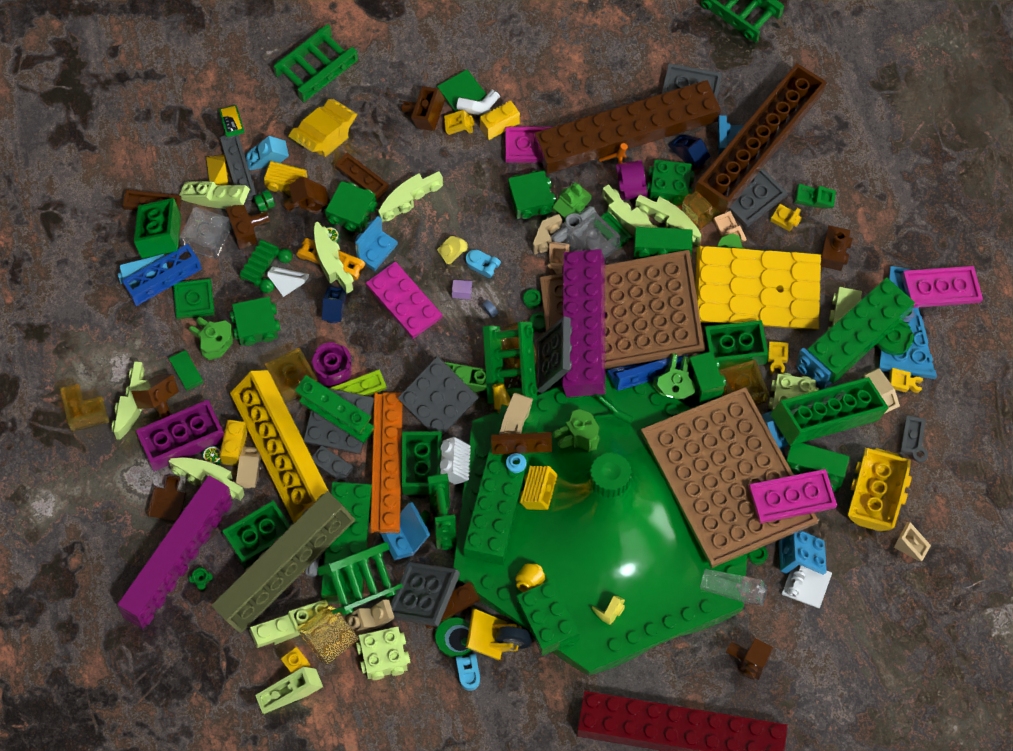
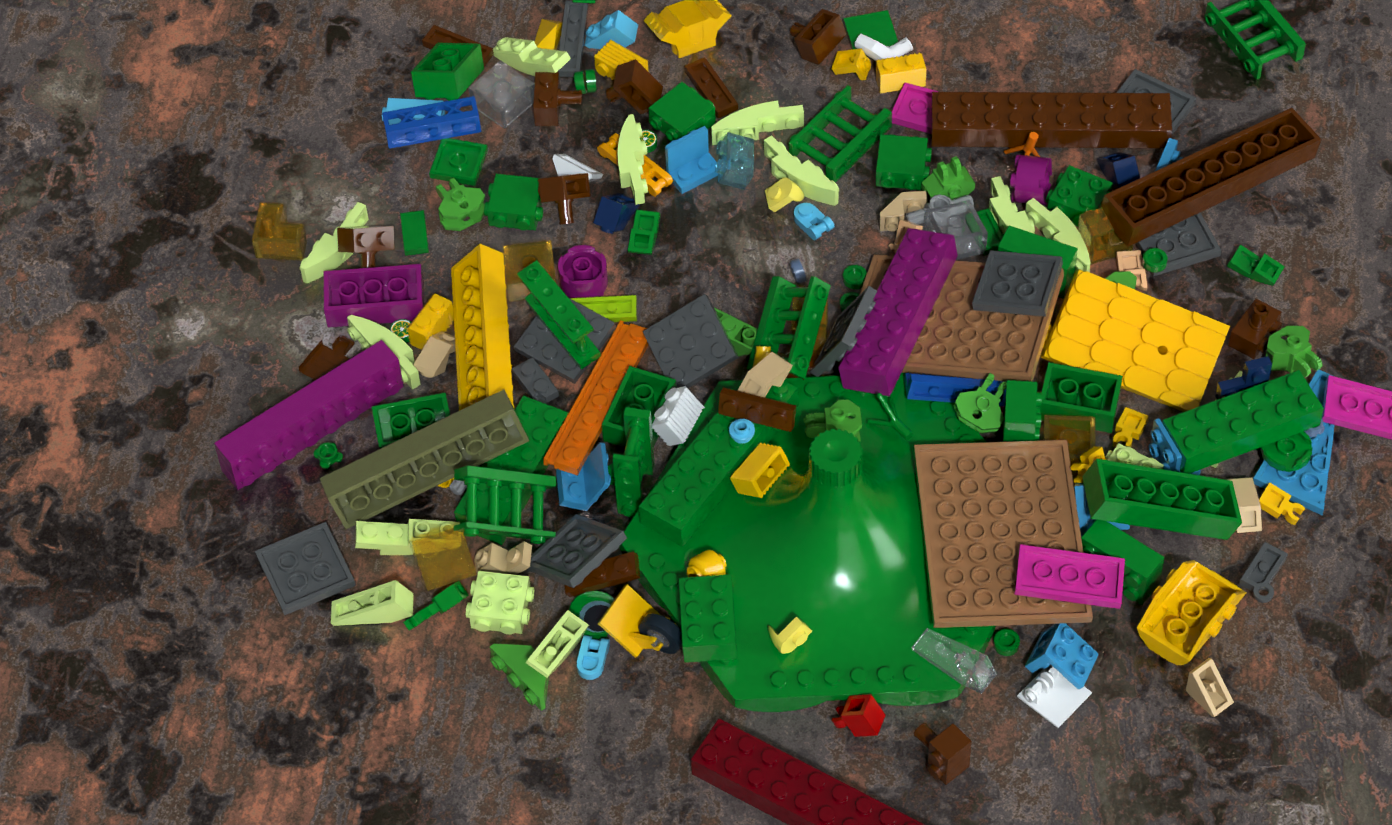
camera: 25 degrees right, 10 degrees down
green gear [240,240,293,294] -> none
yellow bracket [281,647,311,674] -> none
dark pink plate [366,262,443,339] -> none
lavender slope [452,280,472,299] -> none
yellow bracket [771,204,802,231] -> none
none -> dark grey plate [255,522,356,616]
none -> green piece [403,581,469,631]
none -> bright green slope [490,644,549,711]
none -> yellowish green slope [526,610,589,678]
none -> reddish brown brick [538,173,591,225]
none -> green slope [628,210,661,255]
none -> clear light blue brick [715,132,754,190]
none -> yellowish green slope [764,135,839,206]
none -> green fence [788,85,892,183]
none -> red brick [831,694,886,737]
none -> dark grey plate [972,251,1063,317]
none -> yellow plate [1070,446,1106,483]
none -> green tile [1142,248,1168,273]
none -> dark blue plate [1215,356,1272,400]
none -> bright green hinge [1266,326,1323,378]

